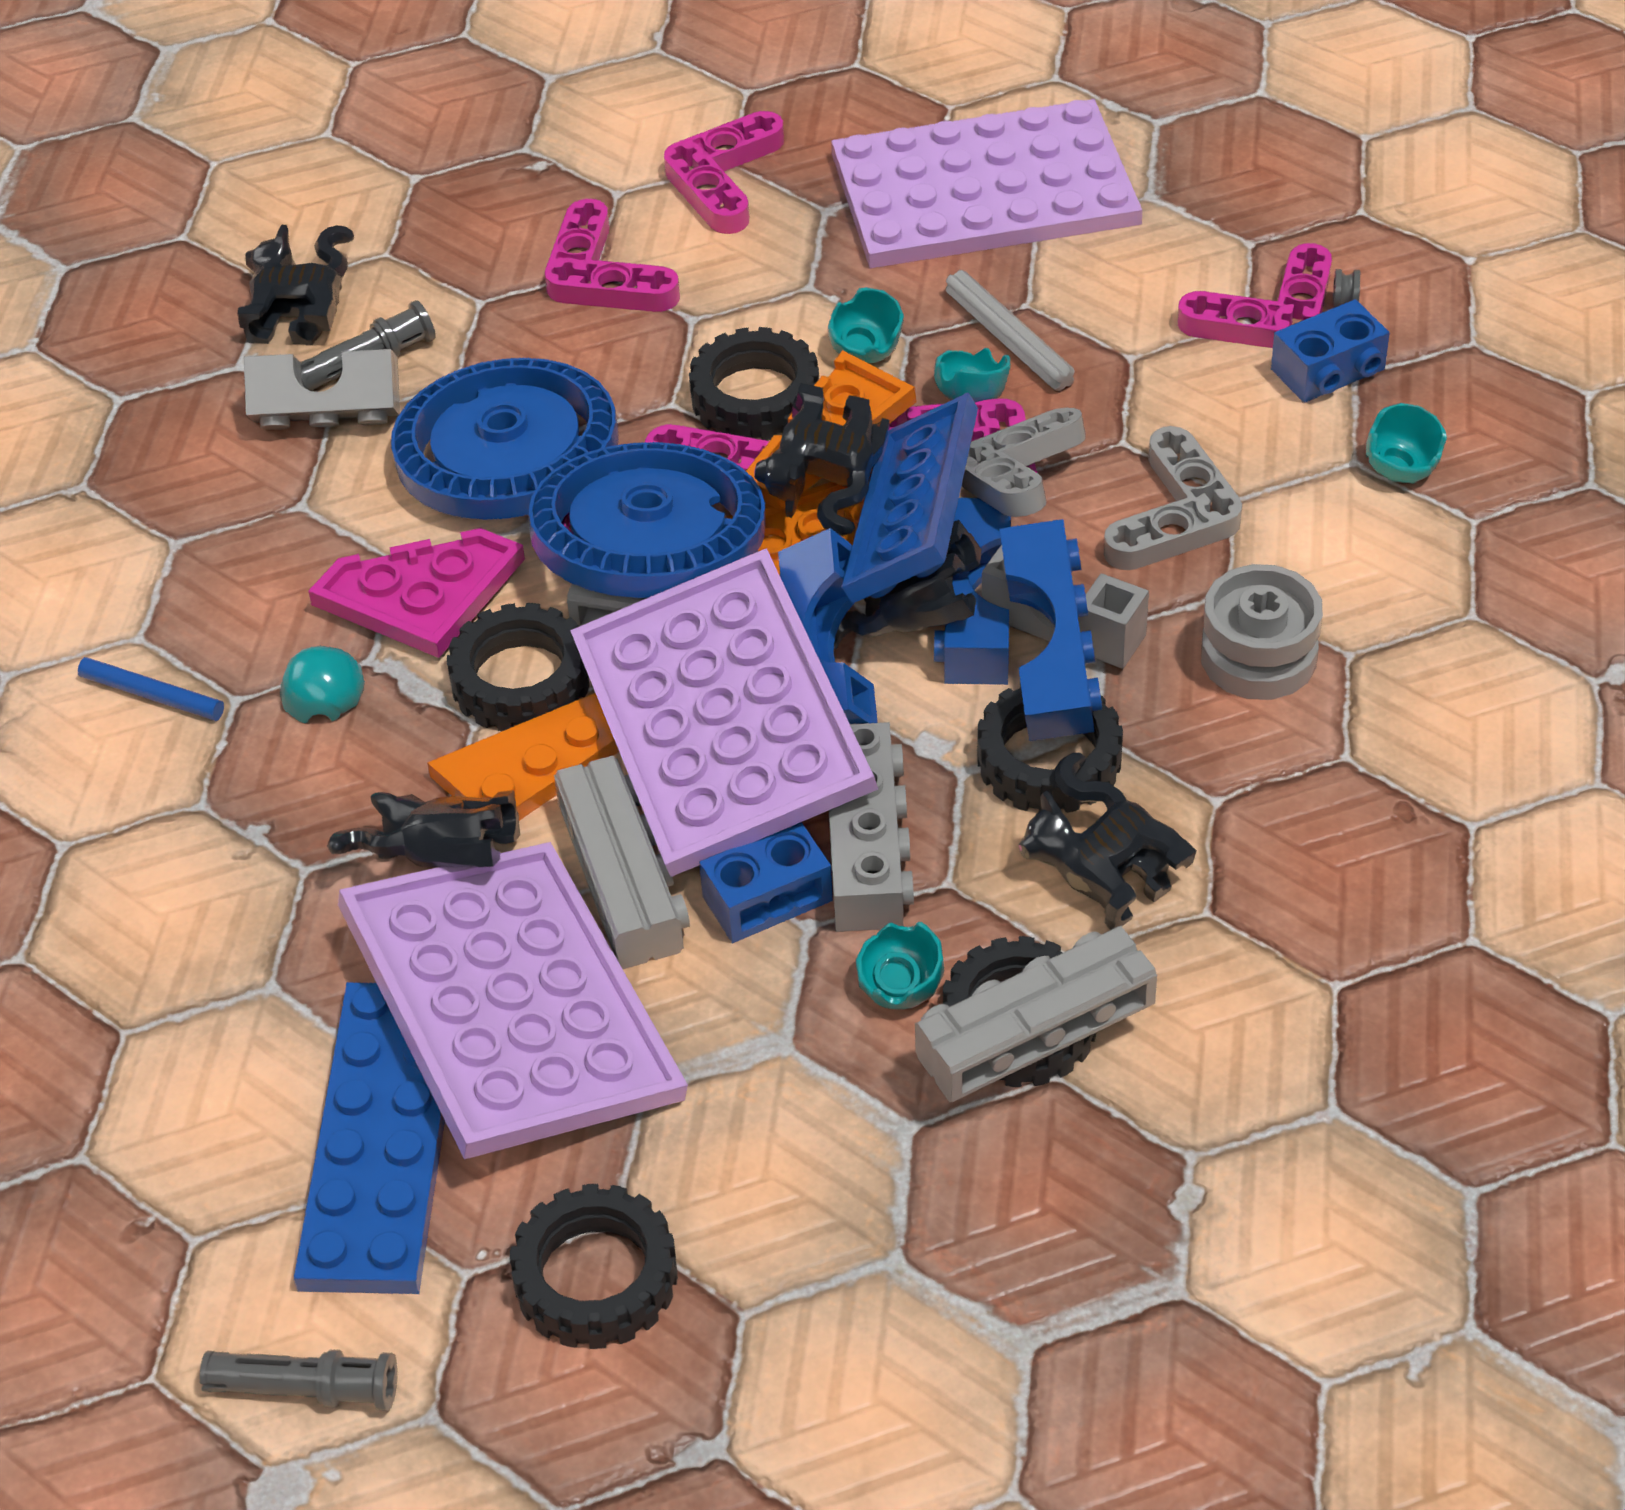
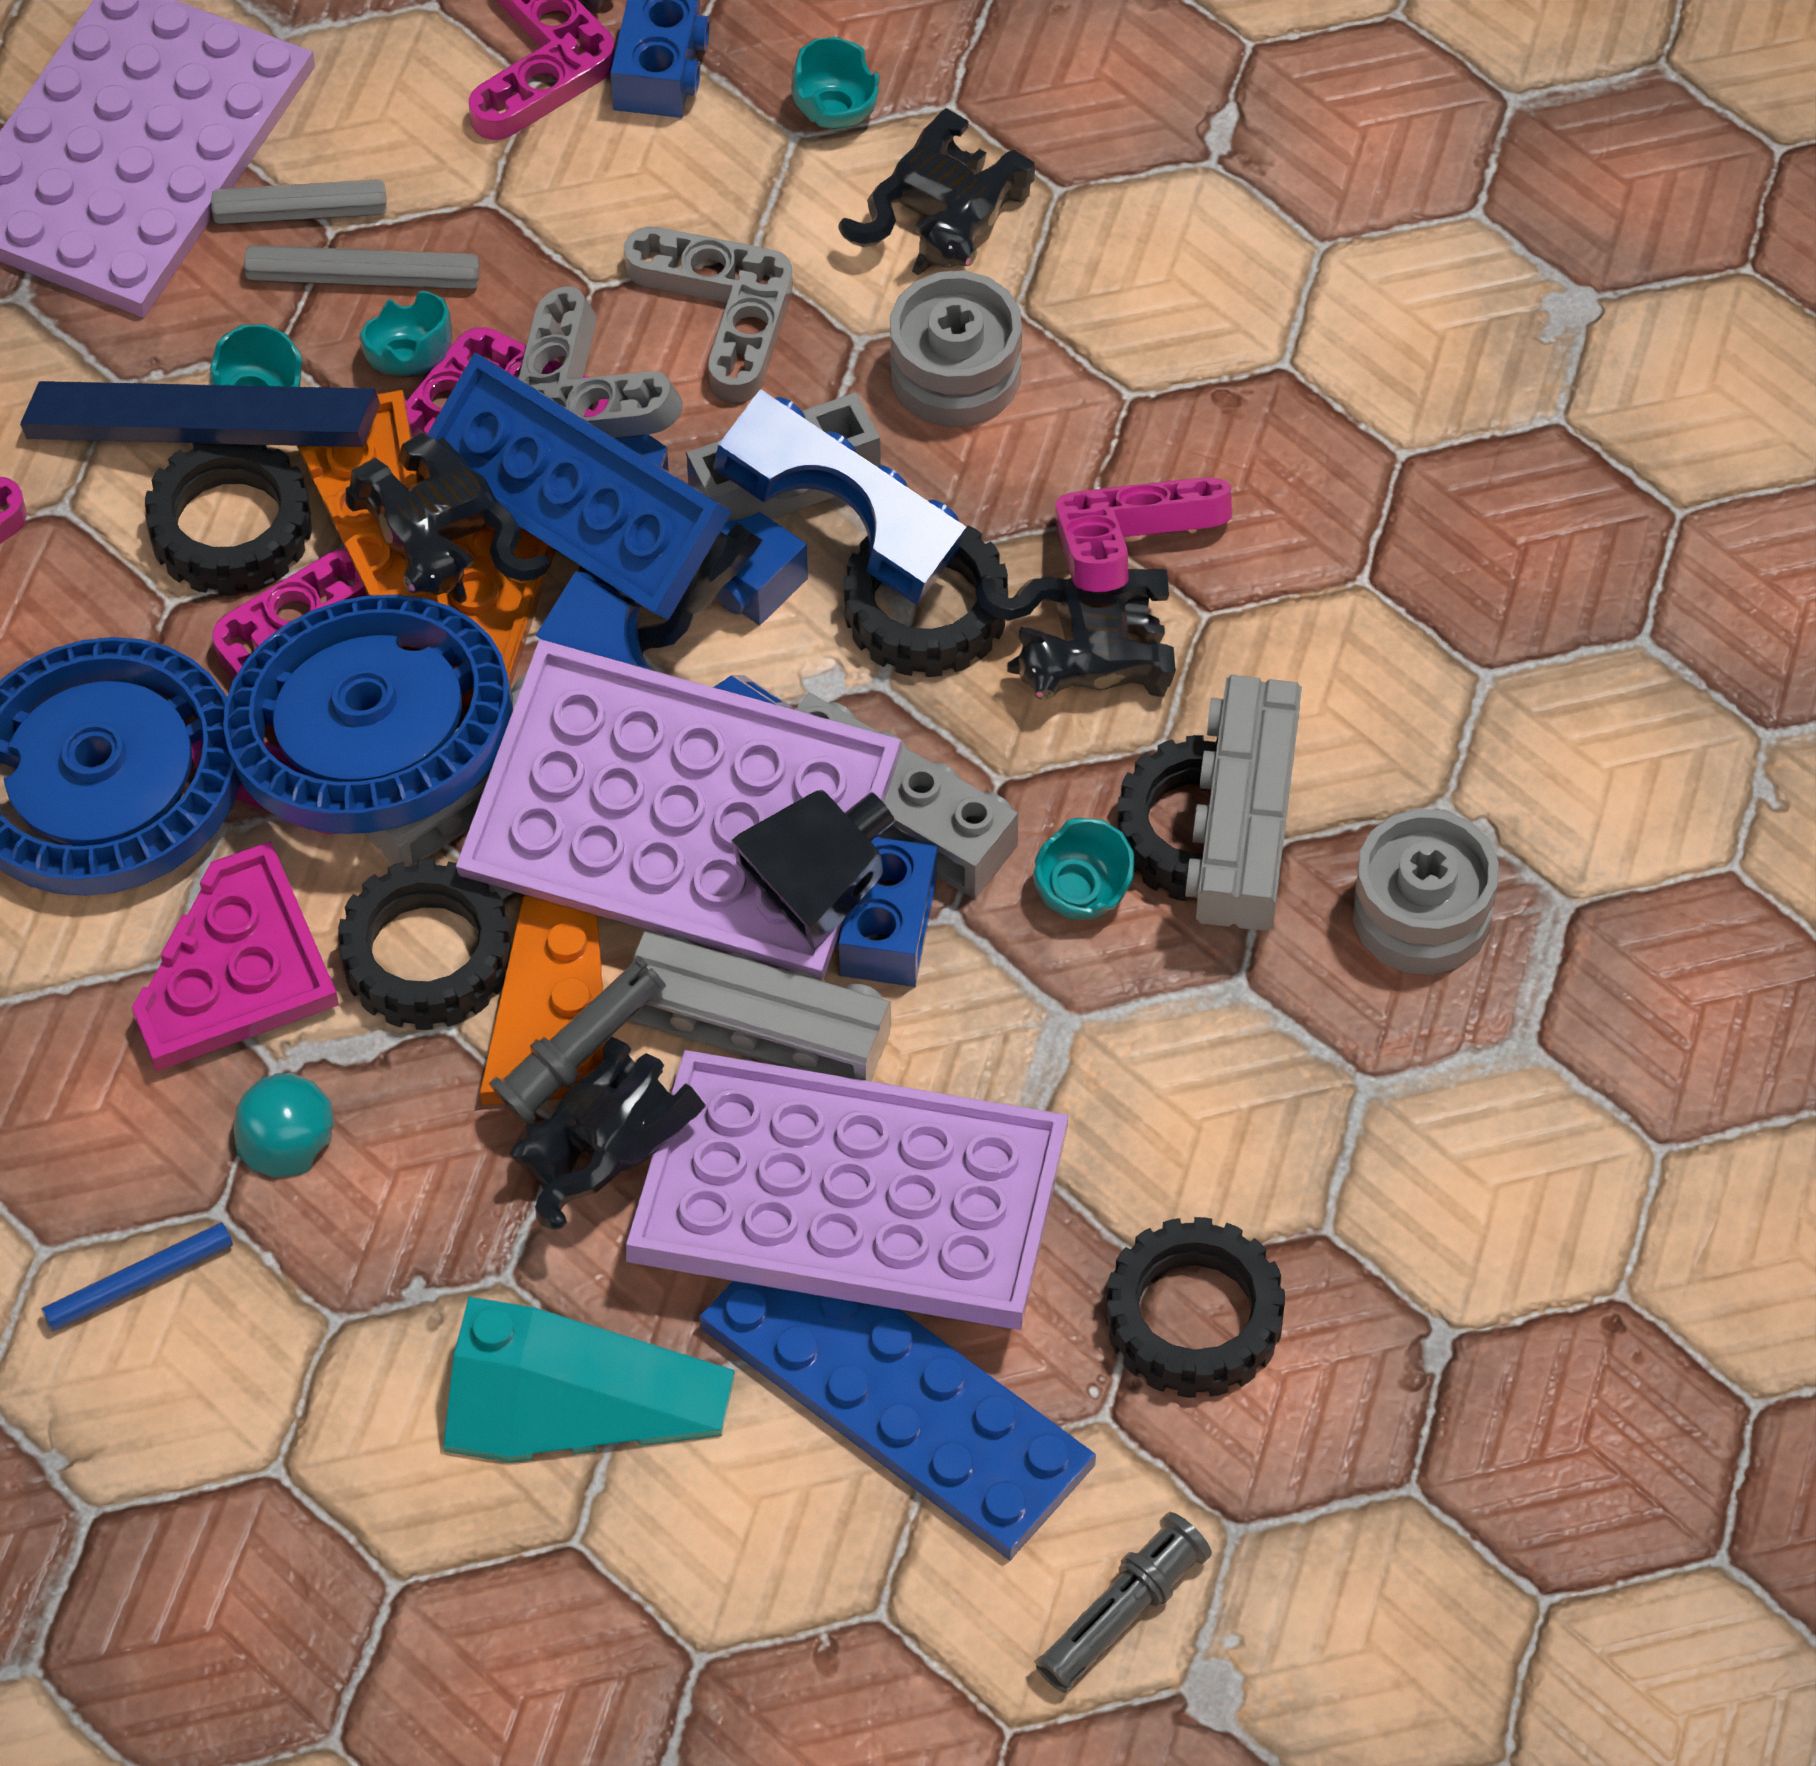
camera: 55 degrees left, 10 degrees up
none -> dark blue tile [20,381,380,447]
none -> light grey axle [211,179,387,224]
none -> teal wedge [443,1297,735,1463]
none -> dark grey pin [489,956,666,1125]
none -> black torso [731,790,895,950]
none -> black animal [838,108,1035,275]
none -> dark pink beam [1055,477,1232,592]
none -> light grey wheel [1353,808,1499,975]

